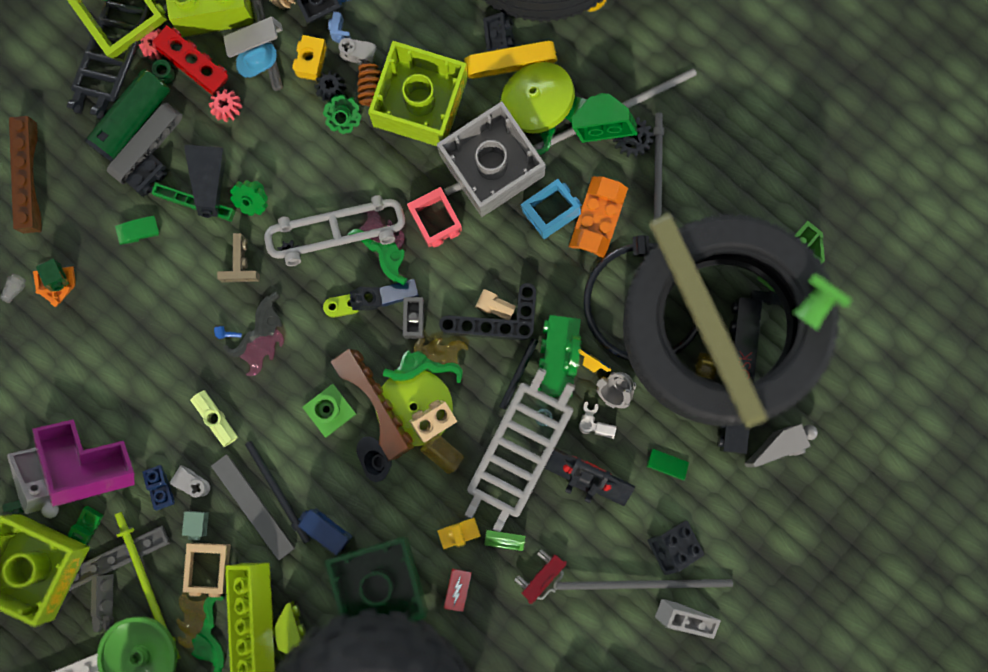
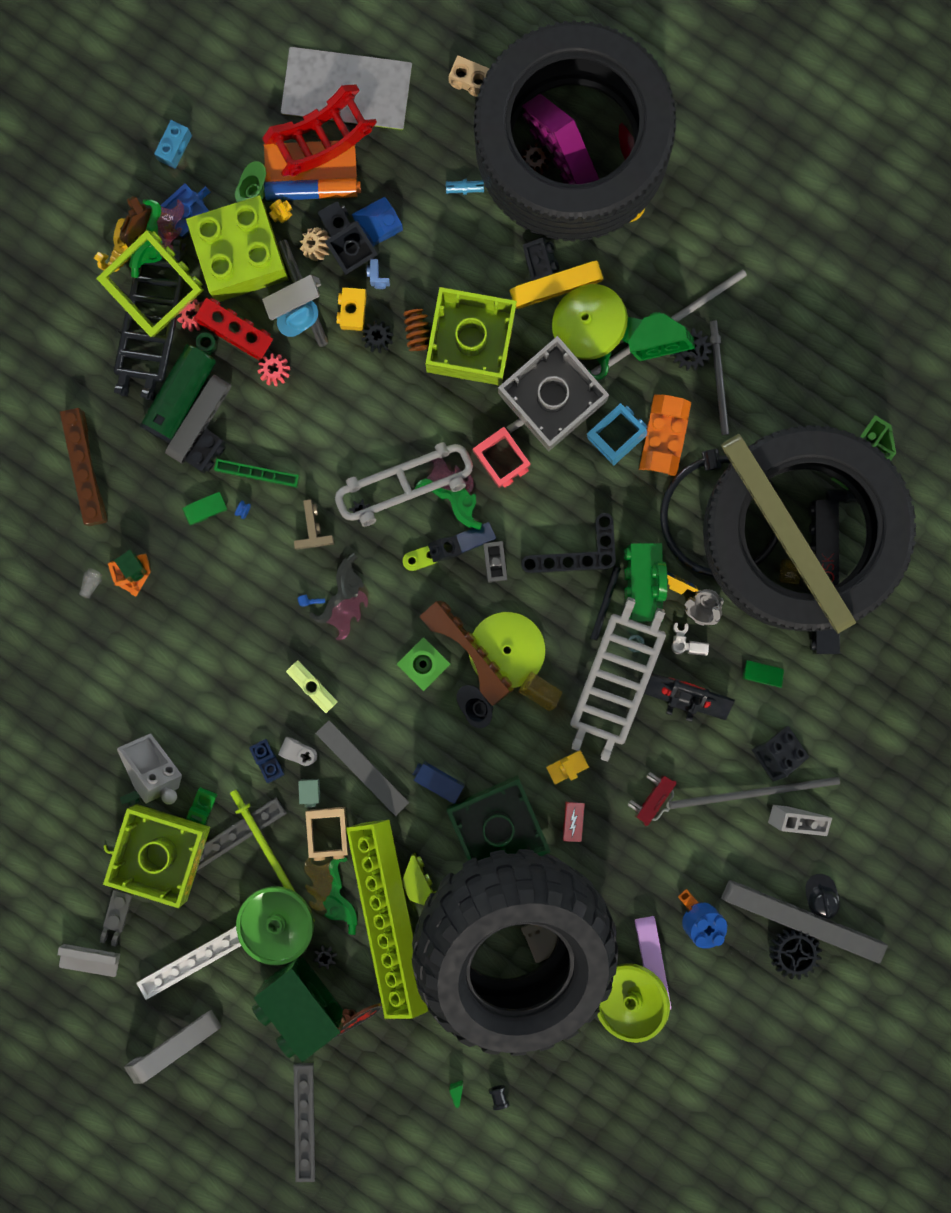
camera: 10 degrees left, 5 degrees up
magenta piece [32,419,134,507] -> none
dark grey hinge [91,574,114,633] -> none
black slope [184,145,226,218] -> none
green plant [230,180,268,216] -> none
black bar [245,441,311,544] -> none
green plant [323,94,362,134] -> none
light grey piece [339,38,376,64] -> none
piece [383,338,468,383] -> none
tan brick [409,400,457,443] -> none
tan piece [475,290,516,320] -> none
bright green tile [484,530,525,551] -> none
light grey slope [745,424,818,467] -> none
bright green plant [793,274,852,330] -> none
none -> blue bush [235,500,251,520]

